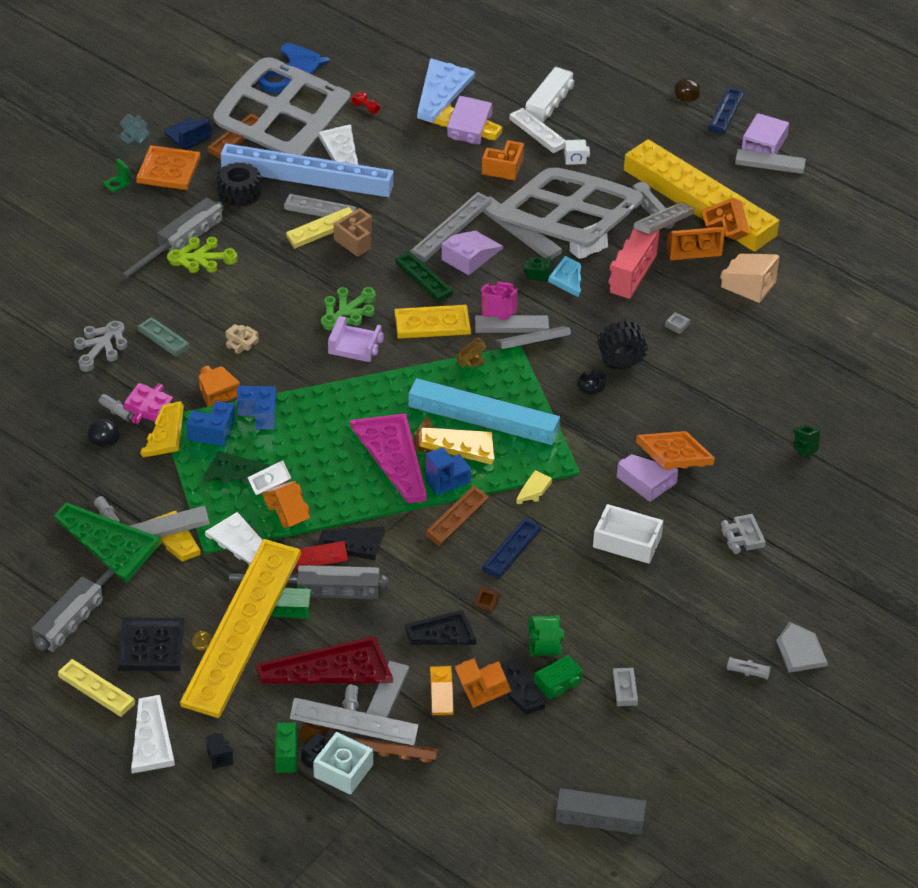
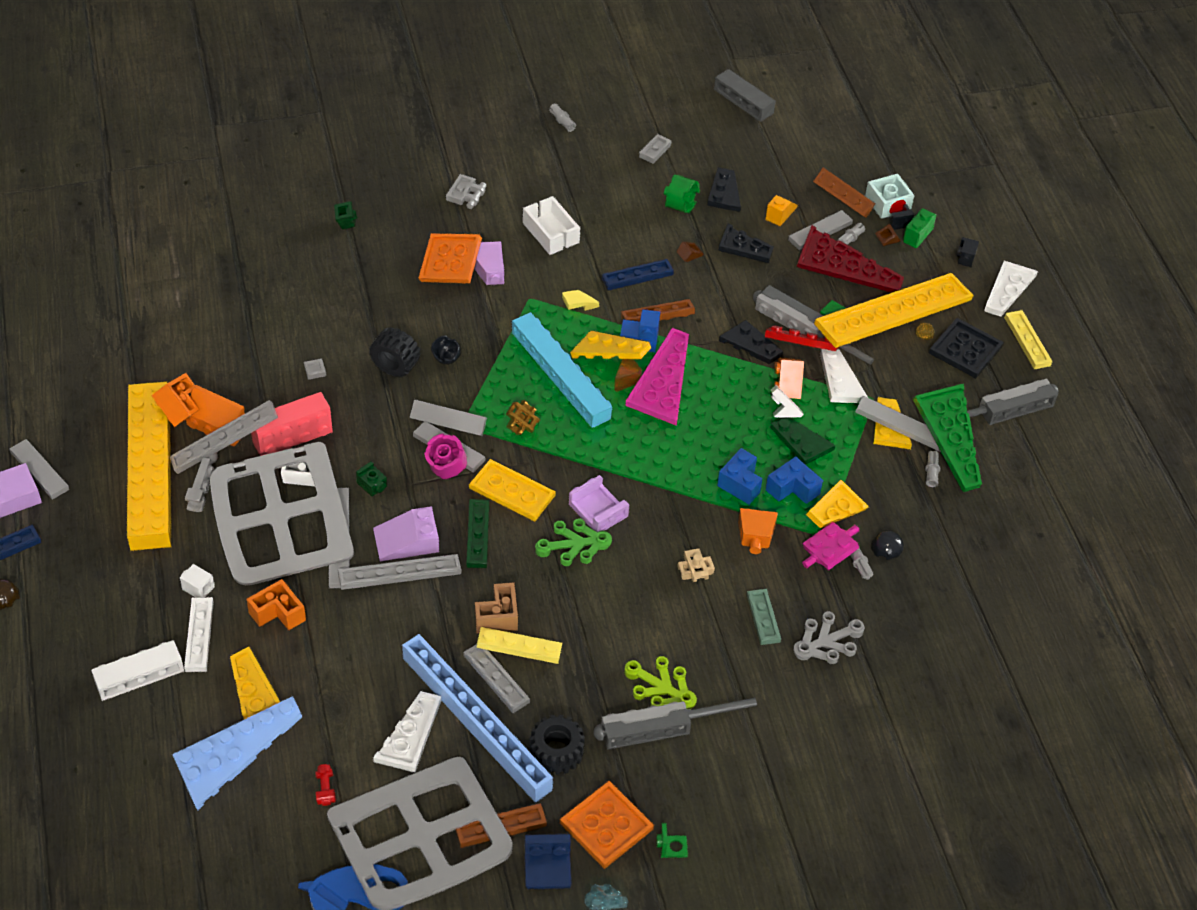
camera: 145 degrees left, 5 degrees up
light grey plate [290,698,419,746] -> none
lavender panel [447,96,492,144] -> none
orange brick [455,658,511,708] -> none
green brick [534,655,583,700] -> none
medium azure wing [548,256,581,297] -> none
light nougat slope [720,254,780,303] -> none
light grey tile [776,621,828,673] -> none

